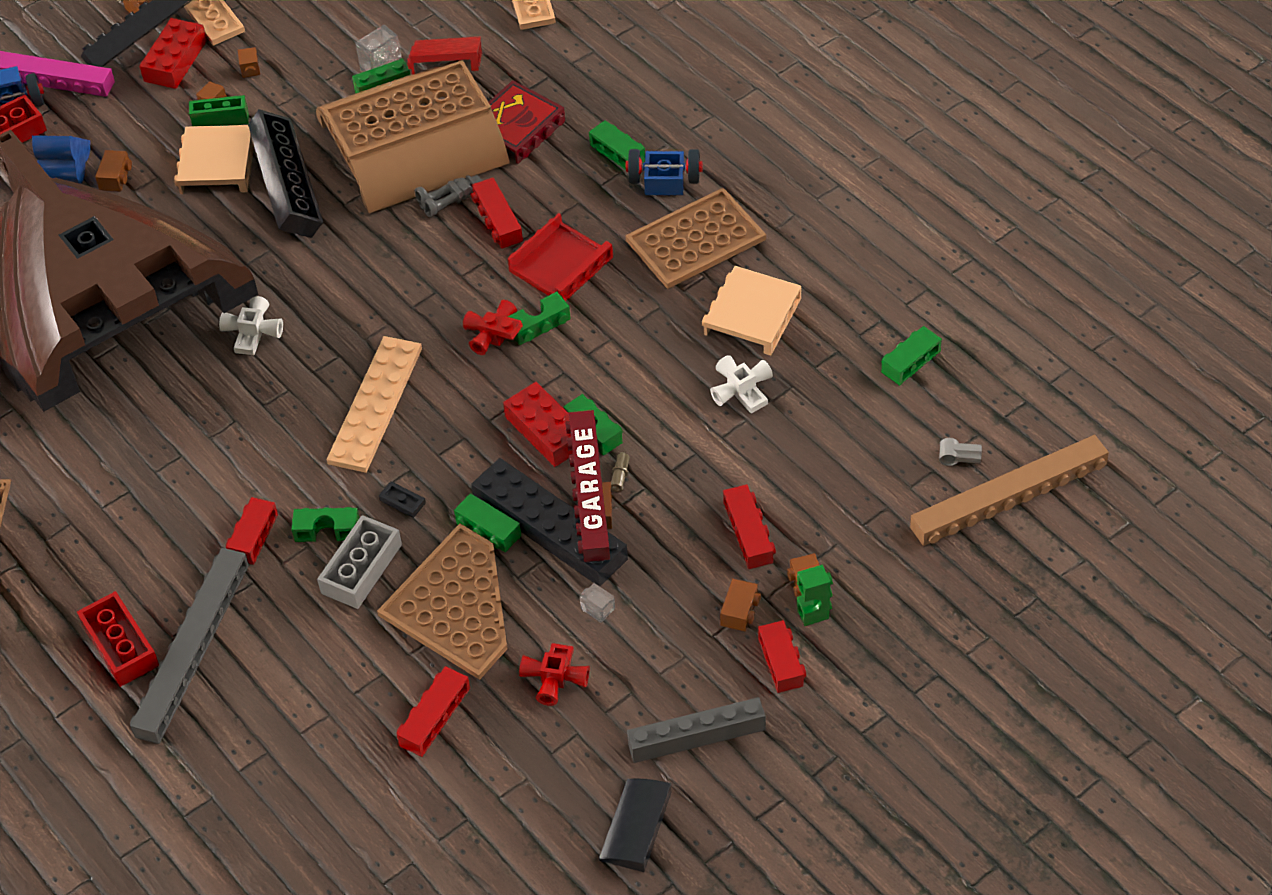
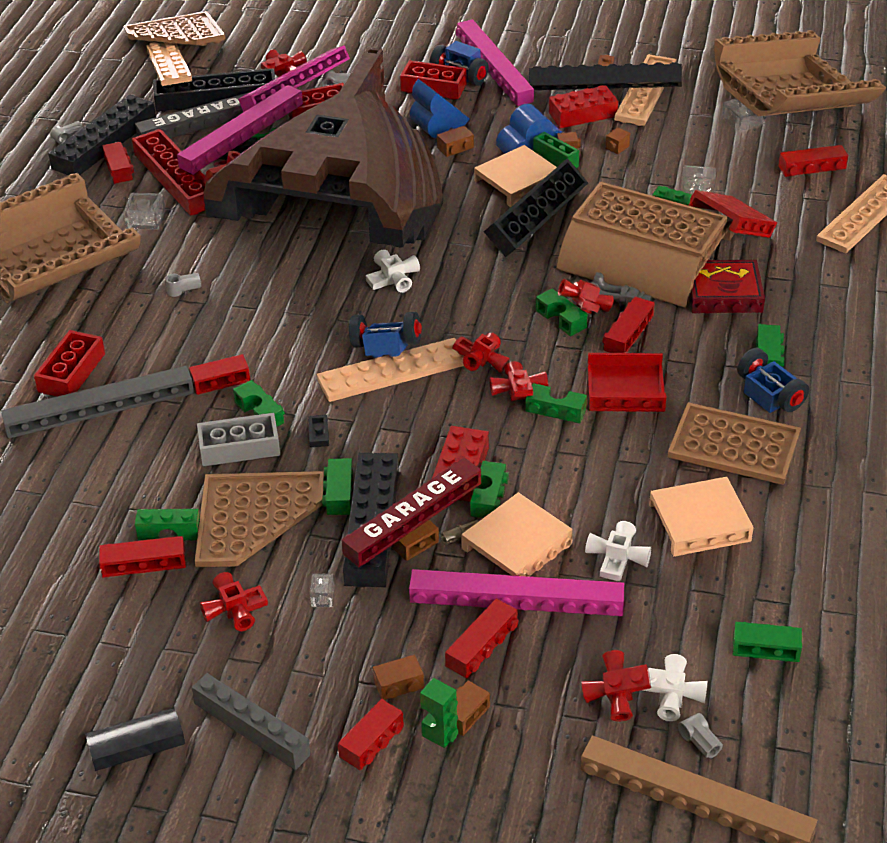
camera: 50 degrees right, 10 degrees down
none -> green arch [135,509,200,541]
none -> light grey piece [165,273,201,297]
none -> brick [349,312,422,358]
none -> dark pink brick [409,569,624,616]
none -> red brick [452,333,510,374]
none -> light nougat panel [461,492,573,577]
none -> blue brick [496,104,563,154]
none -> green arch [536,289,588,337]
none -> red brick [558,279,614,313]
none -> red brick [582,650,651,722]
none -> white brick [643,654,708,721]

